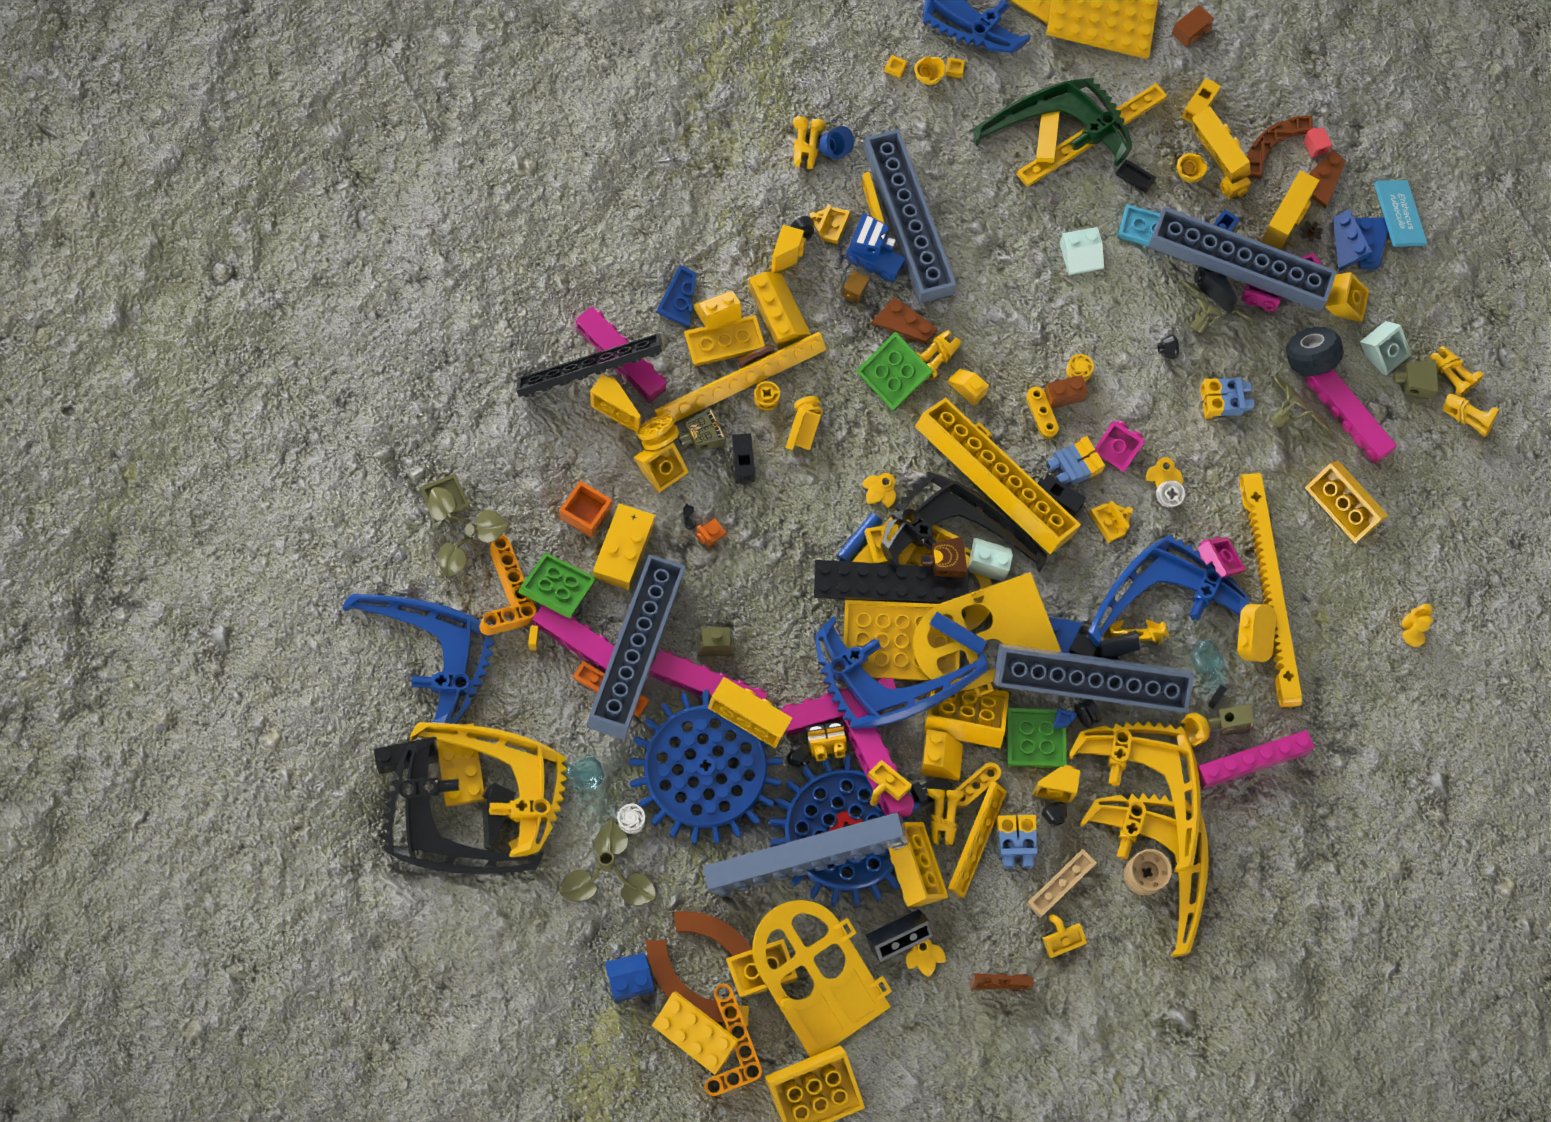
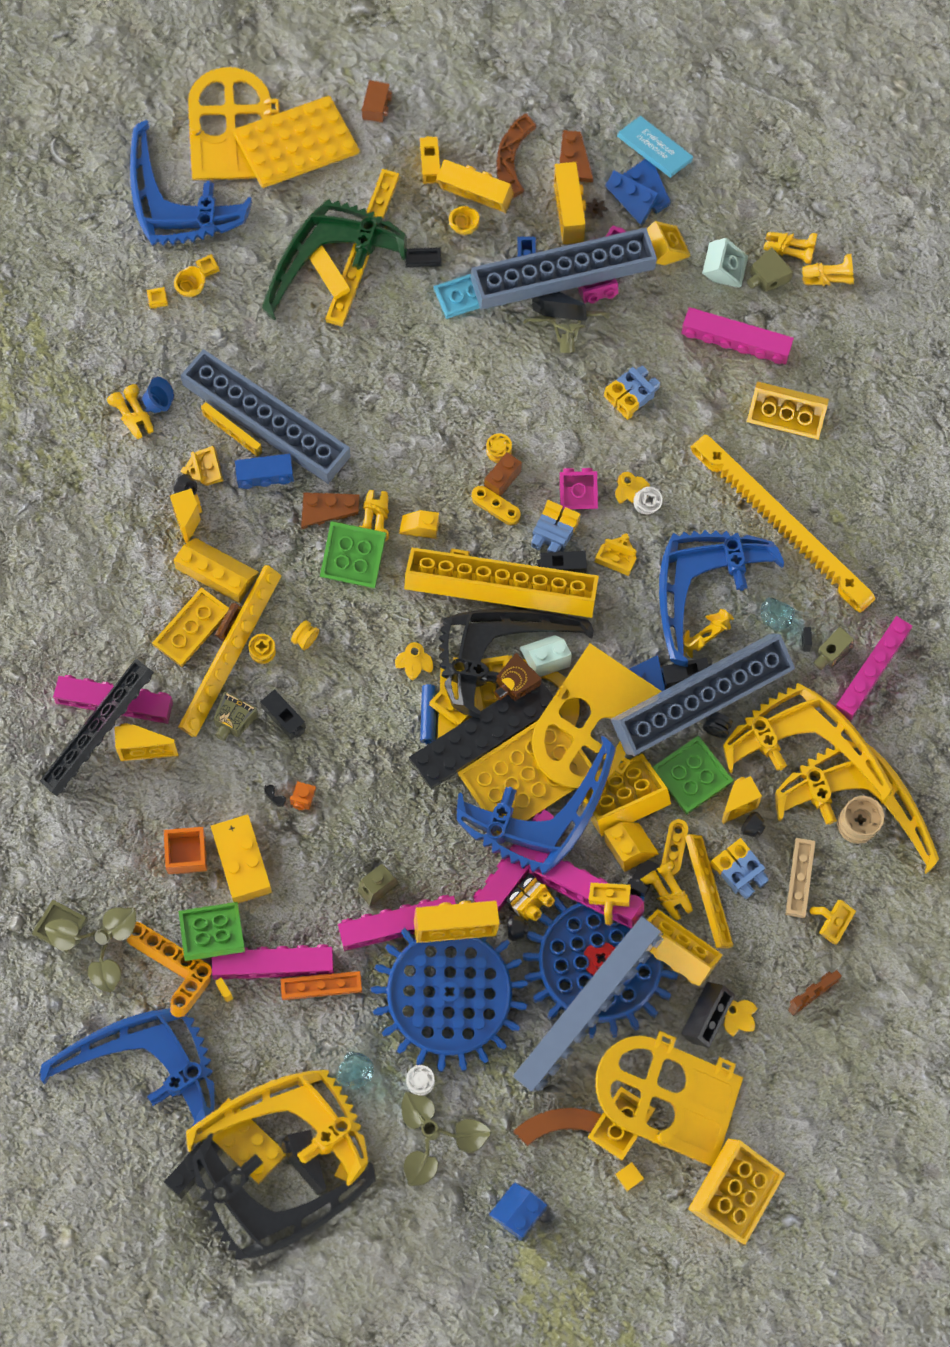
camera: 30 degrees left, 0 degrees up
sand blue brick [587,554,686,740] -> none
yellow slope [634,441,689,493] -> none
yellow wheel [636,414,679,450] -> none
dark orange tile [646,940,726,1024] -> none
yellow plate [652,991,740,1075] -> none
blue wing [656,265,696,329] -> none
yellow slope [692,291,742,331] -> none
light orange beam [704,983,762,1096] -> none
yellow panel [785,408,821,450] -> none
pearl gold brick [842,271,869,304] -> none
blue torso [850,213,896,256] -> none
blue piece [929,612,987,655] -> none
blue tile [1053,708,1077,729] -> none
light aqua slope [1059,227,1104,275] -> none
black tile [1100,630,1140,659] -> none
black cone [1157,334,1179,360] -> none
yellow hair [1181,713,1211,747] -> none
dark pink plate [1197,537,1246,578] -> none
yellow bracket [1220,176,1251,200] -> none
yellow brick [1237,604,1276,662] -> none
olive plant [1271,374,1332,437] -> none
black wheel [1286,326,1344,376] -> none
coral brick [1303,127,1332,159] -> none
yellow piece [1401,604,1433,647] -> none

